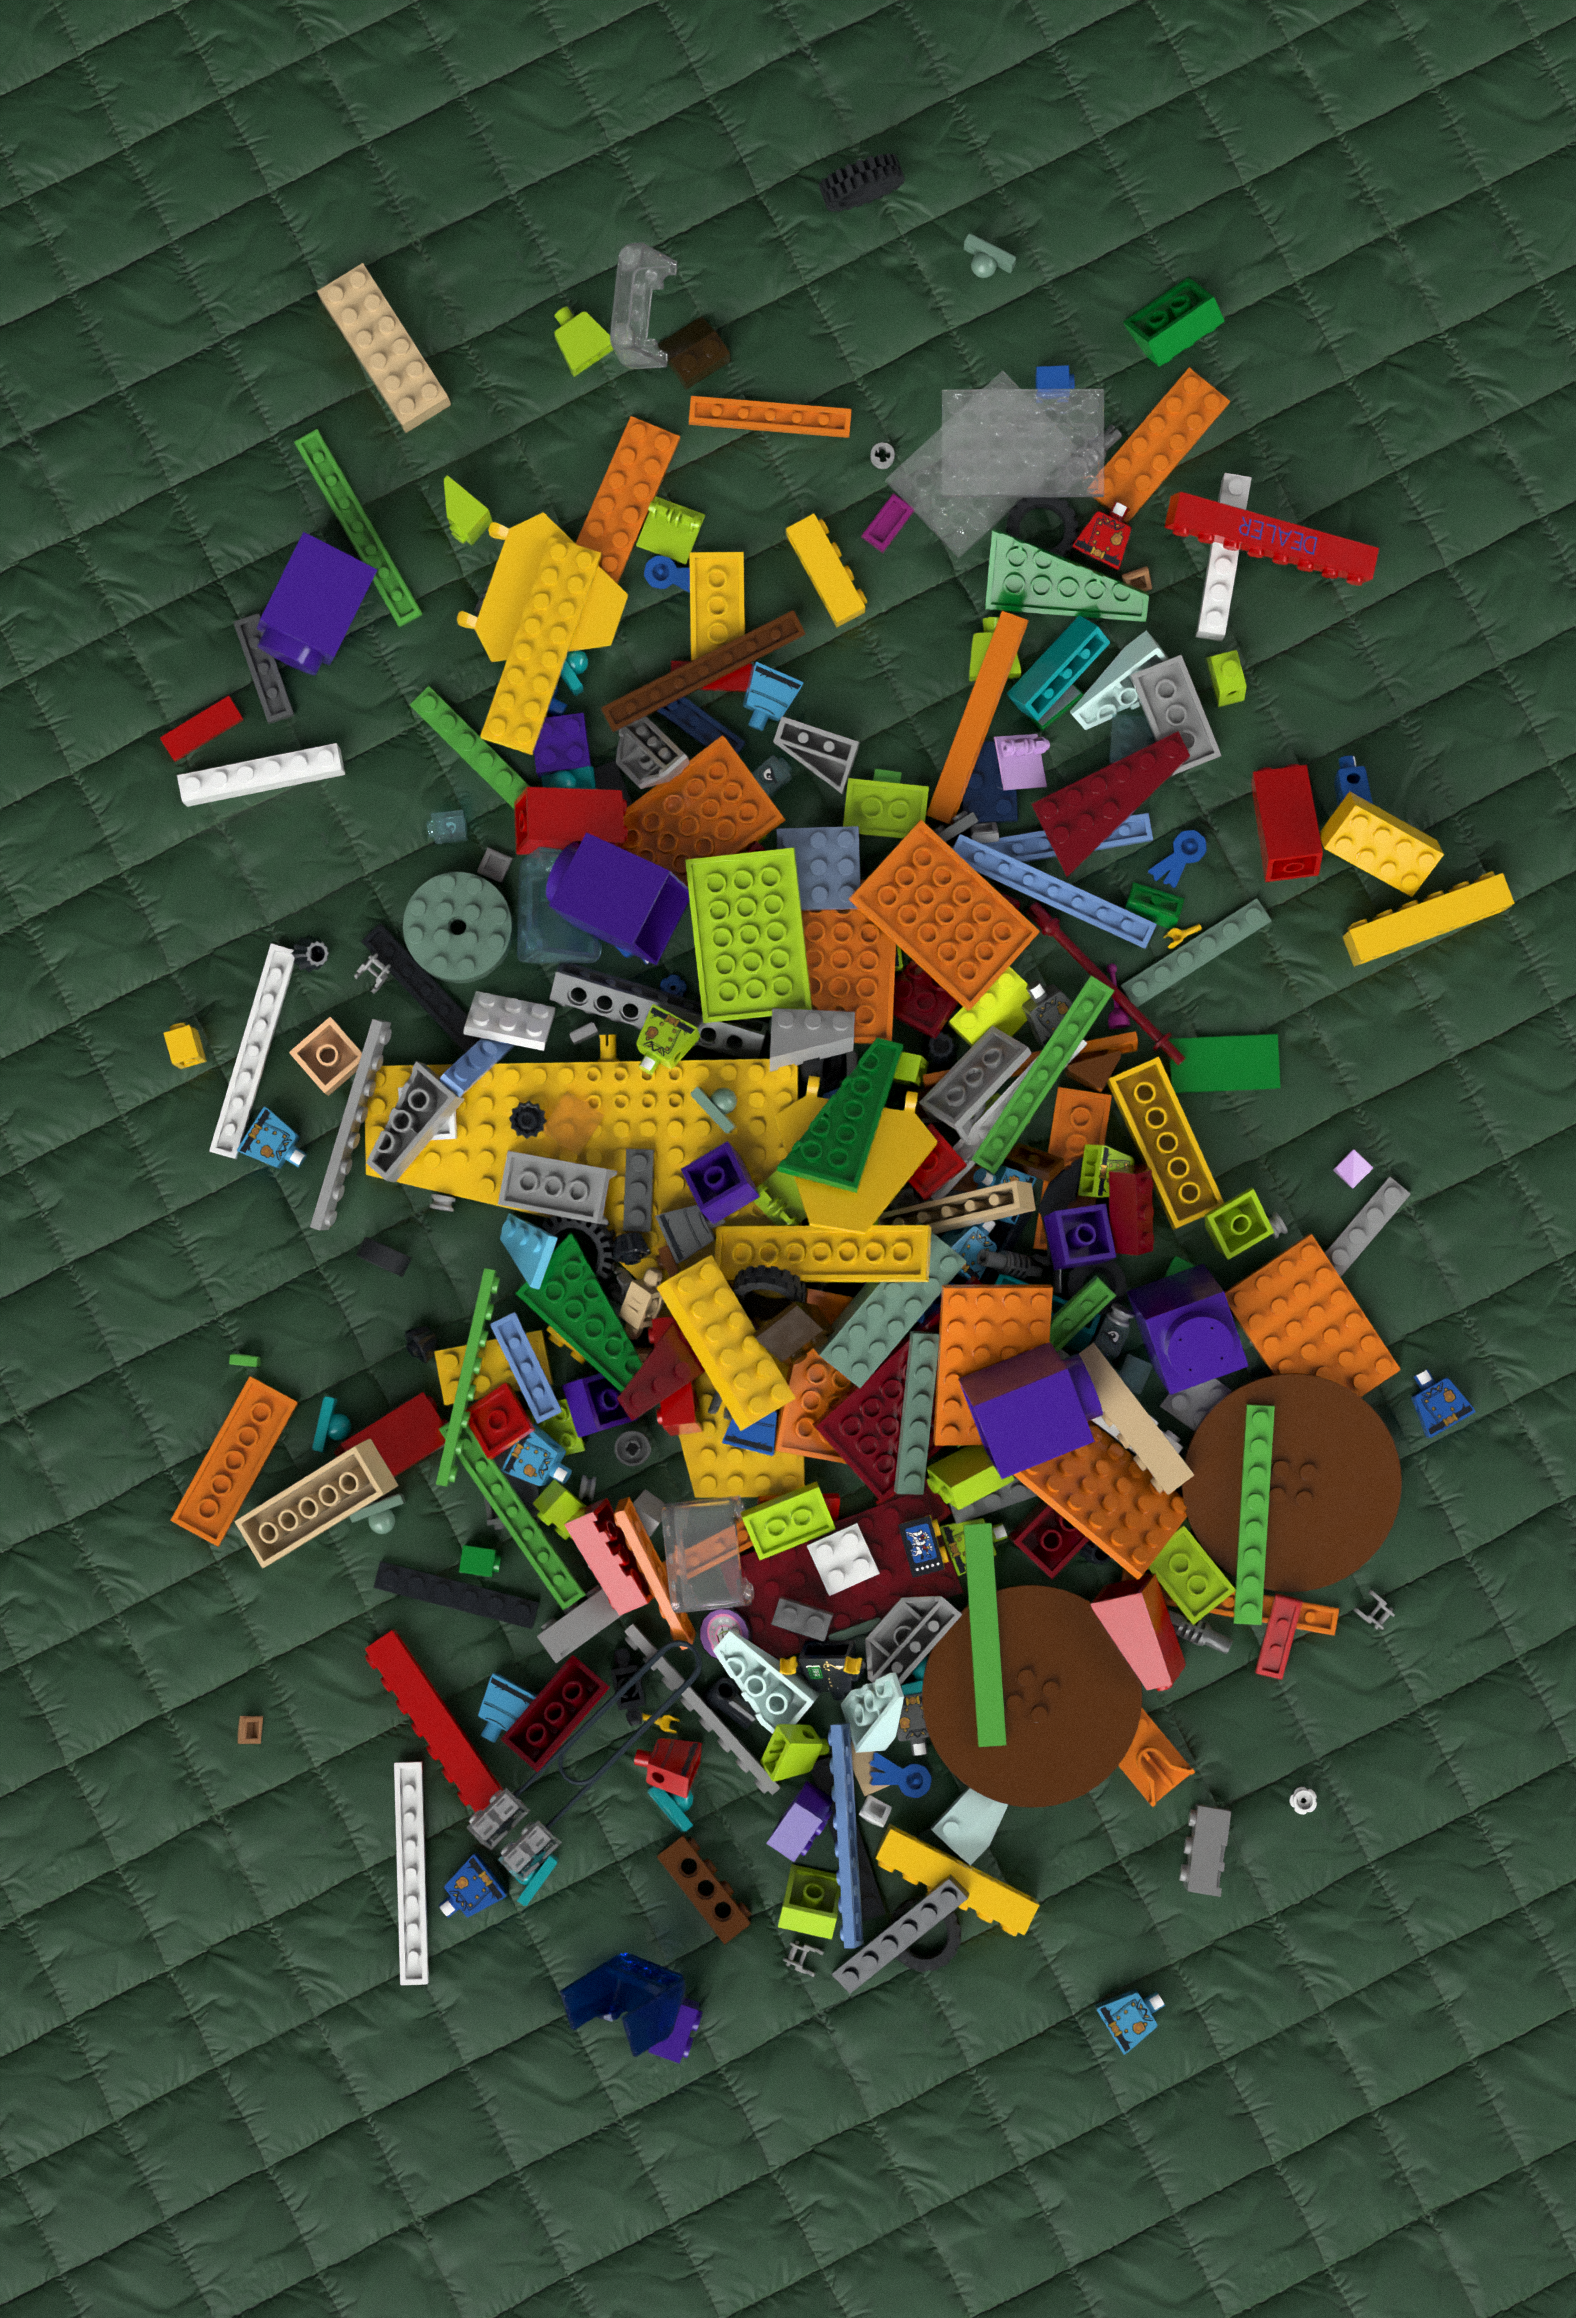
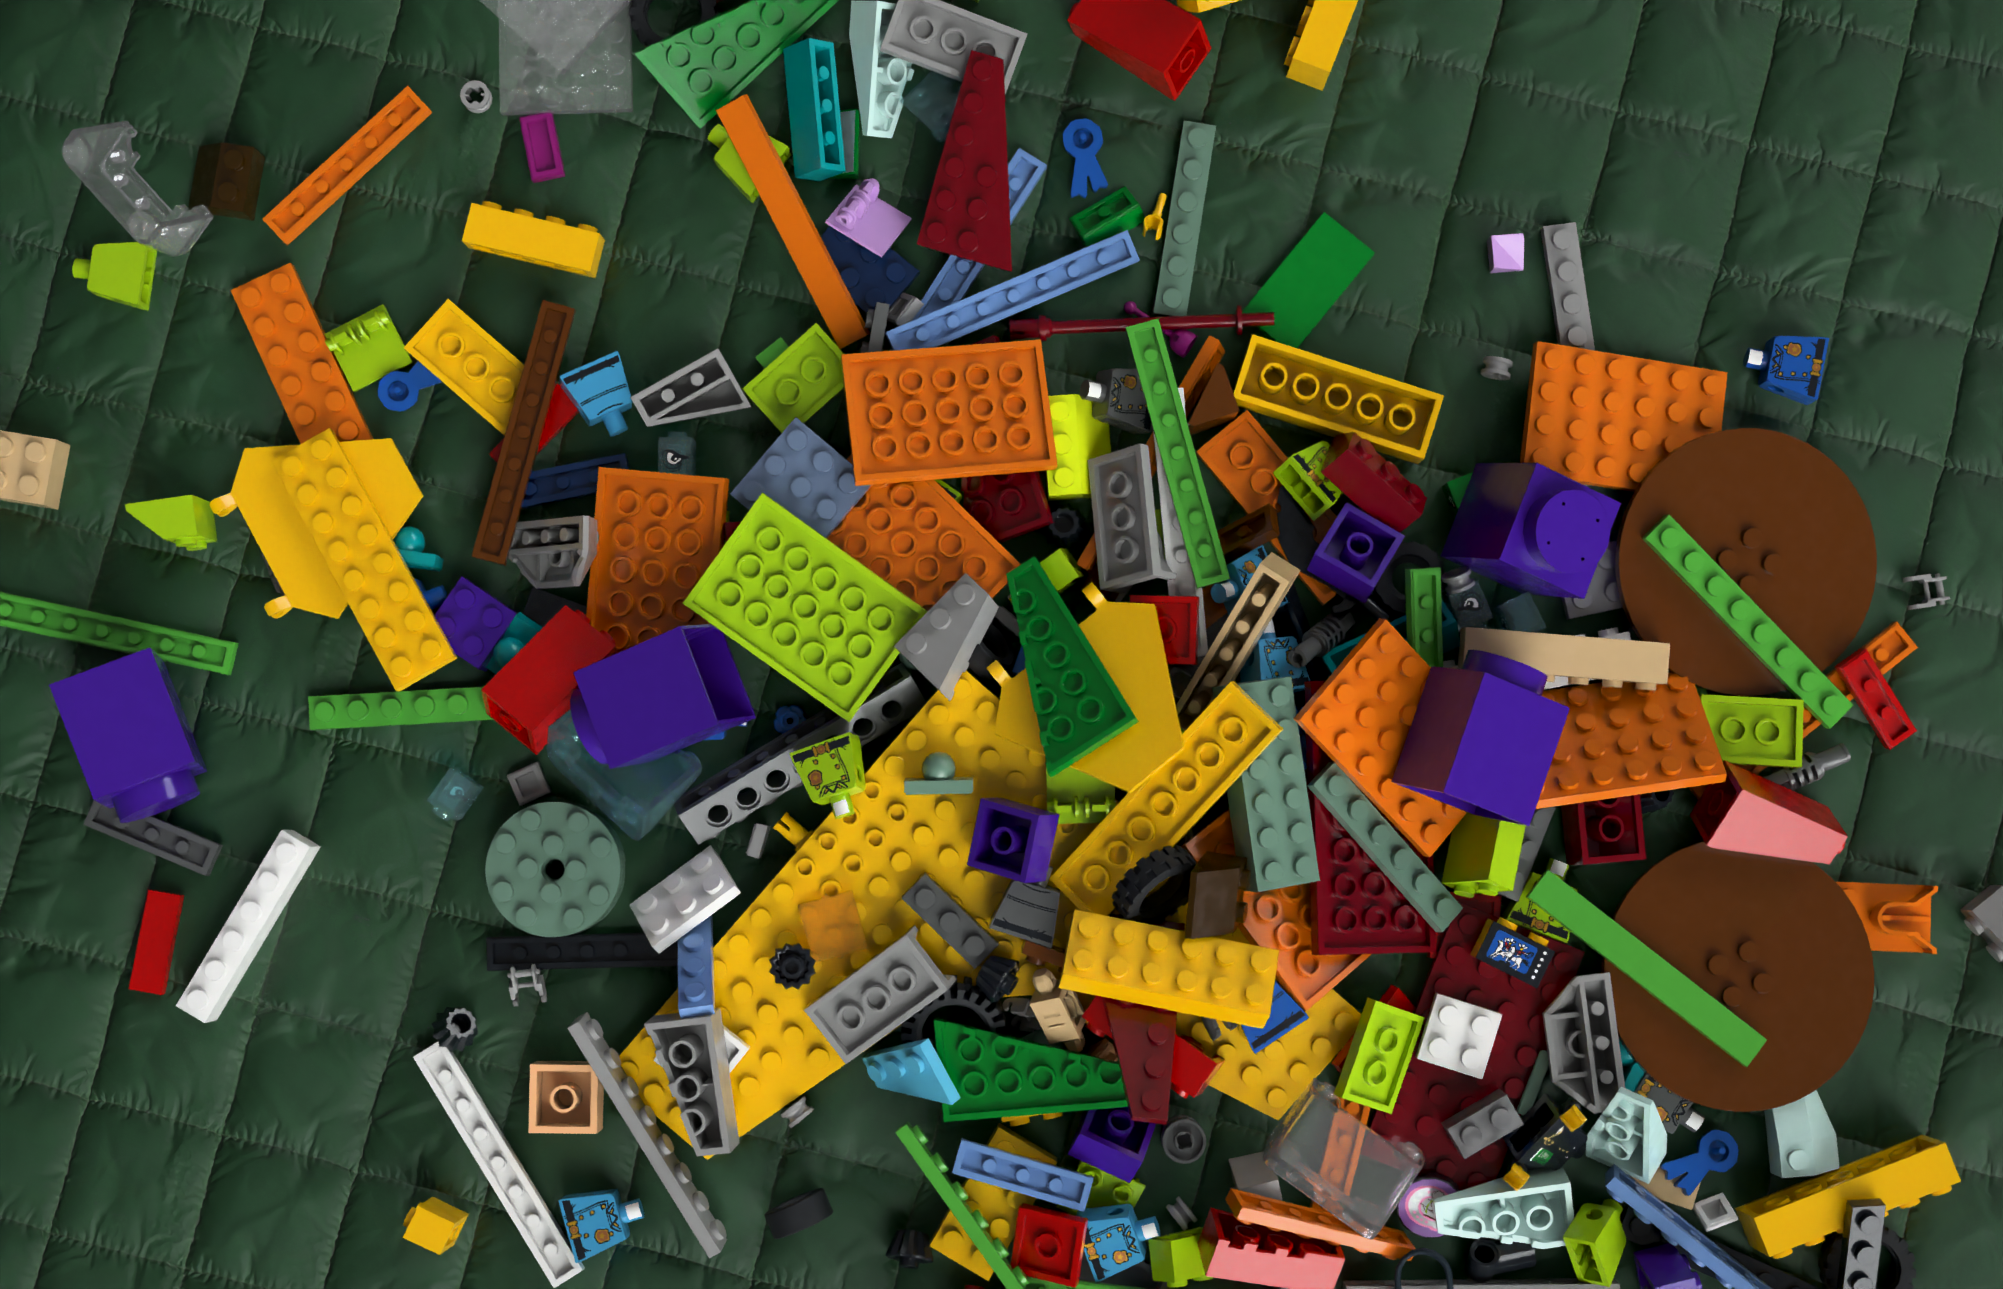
camera: 50 degrees left, 0 degrees up
lime slope [1205,1187,1274,1260] -> none

